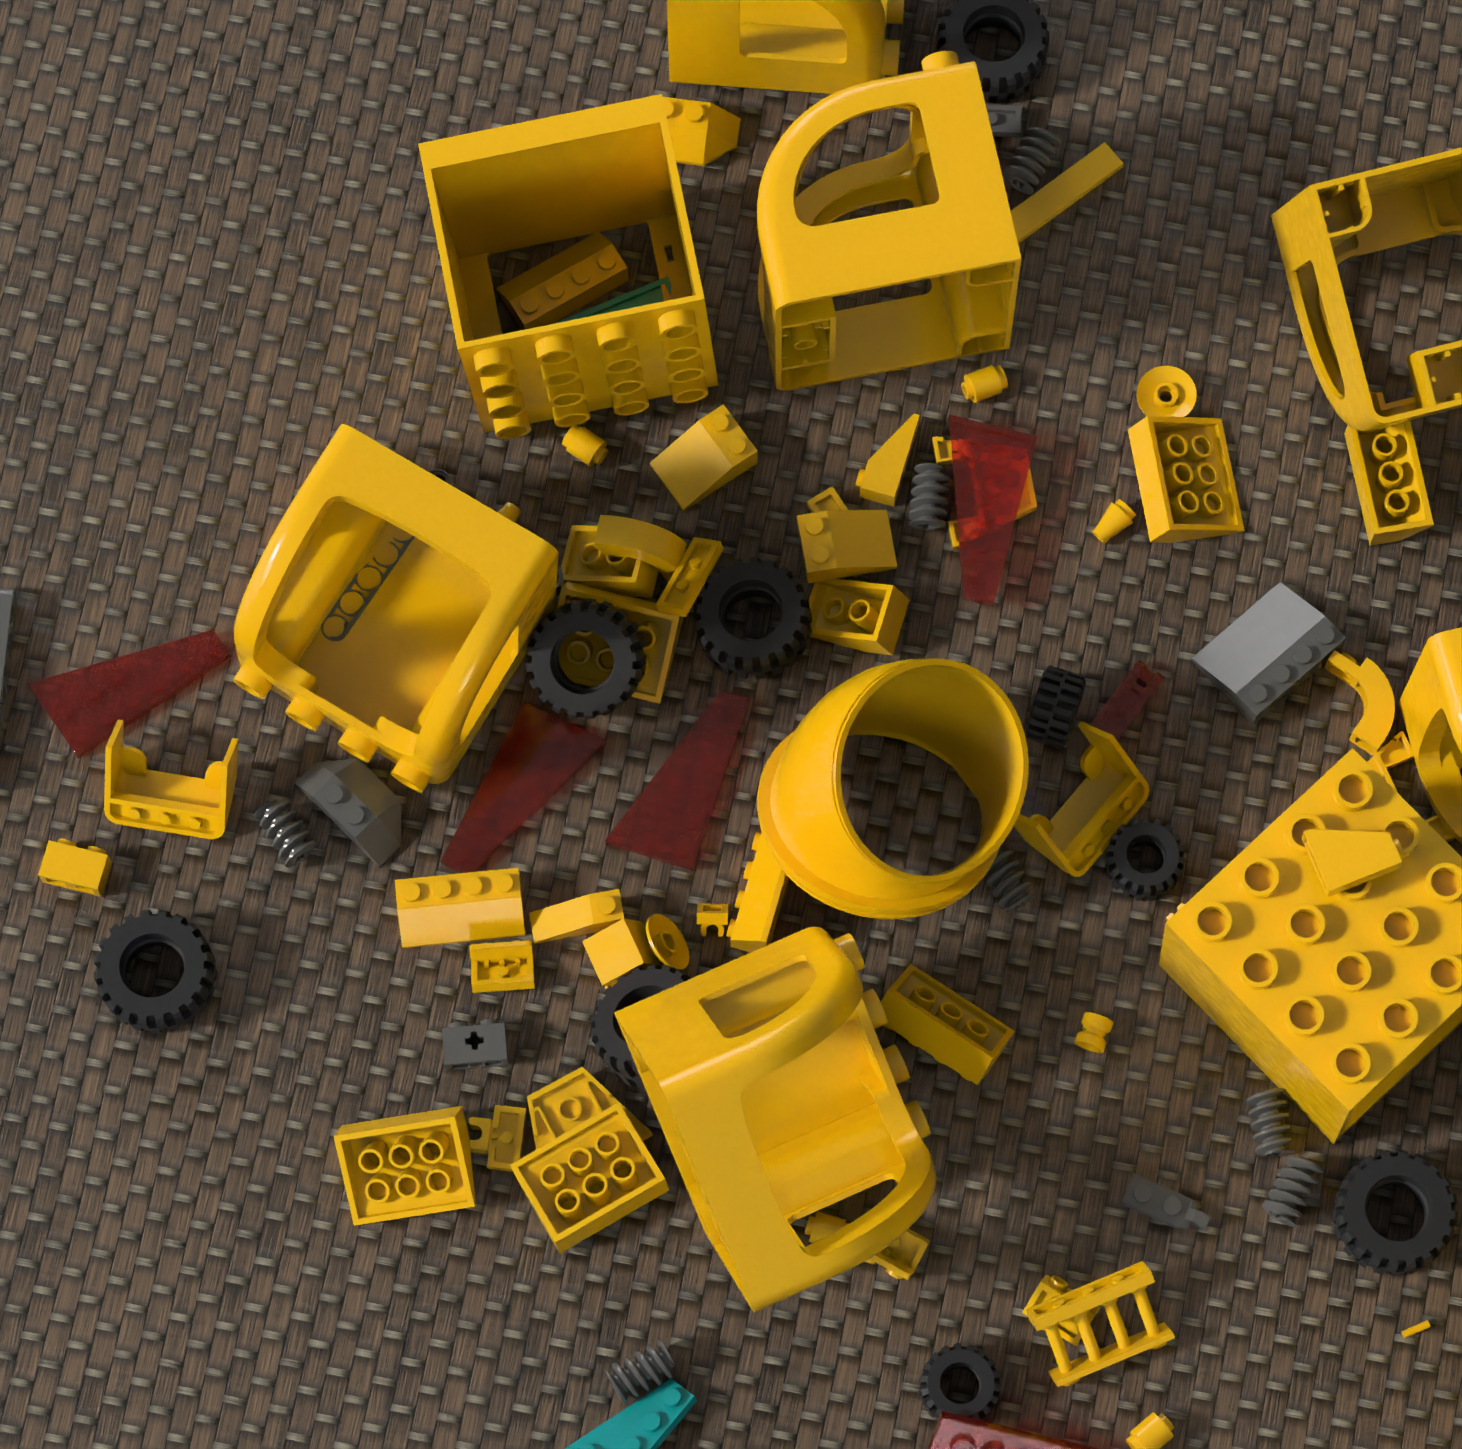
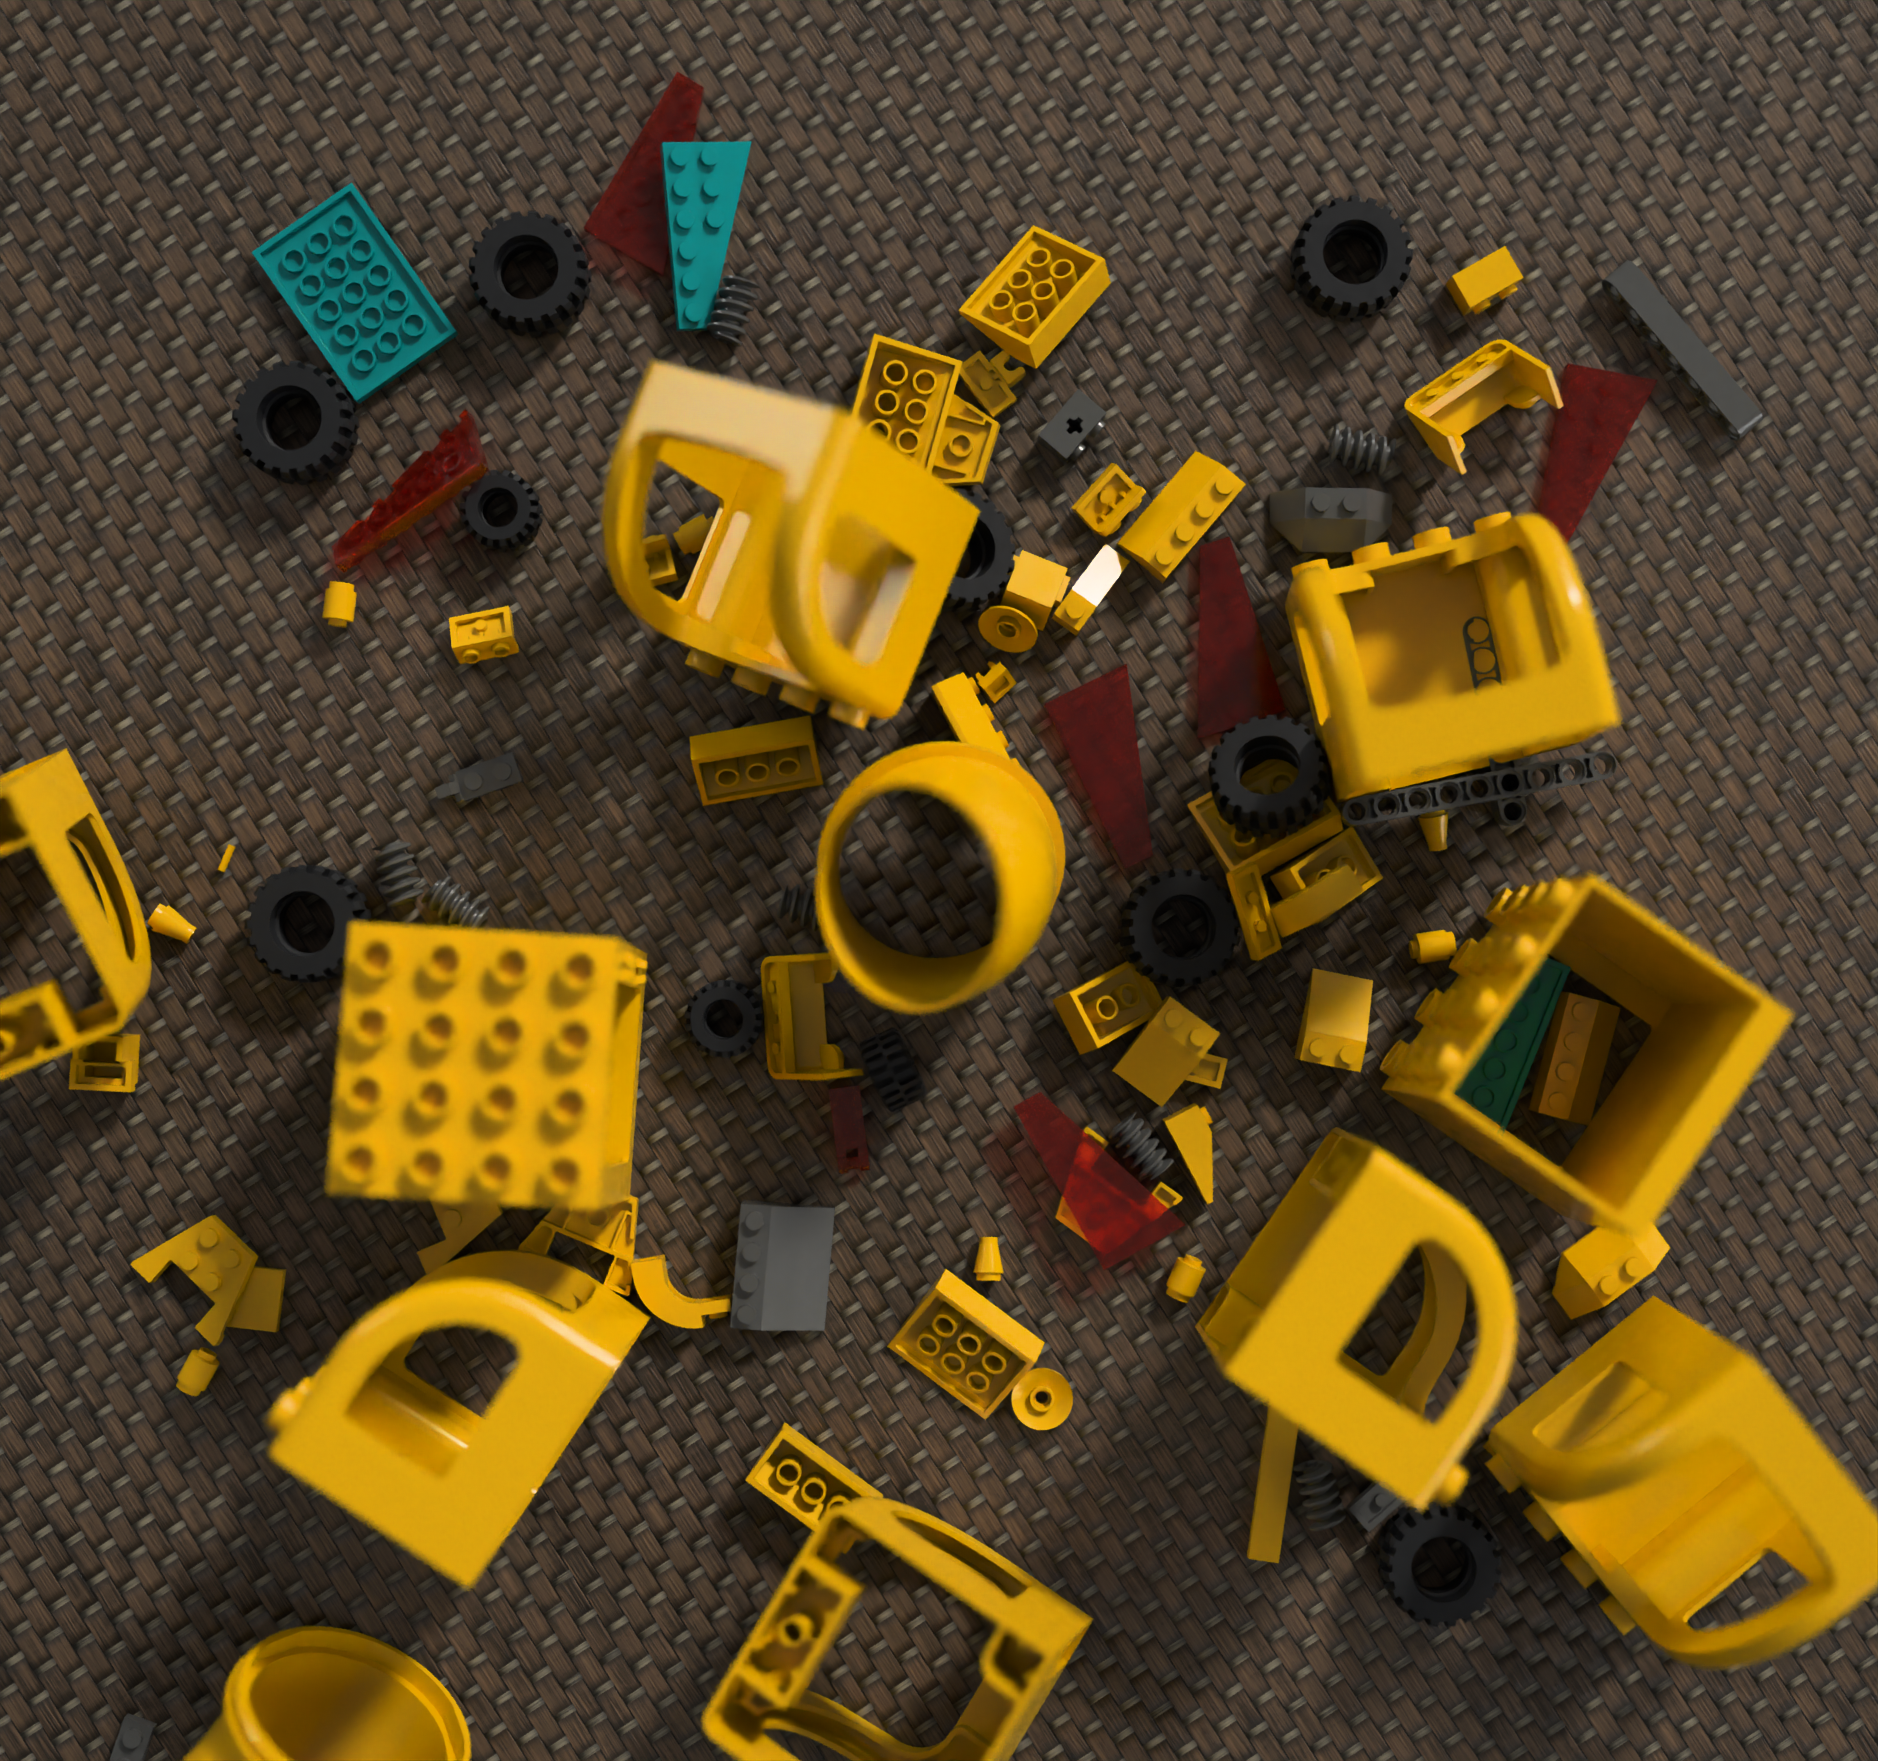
camera: 135 degrees right, 15 degrees up
yellow fence [1026,1261,1175,1387] -> none
yellow wheel [1074,1012,1113,1053] -> none
yellow slope [1301,829,1405,897] -> none

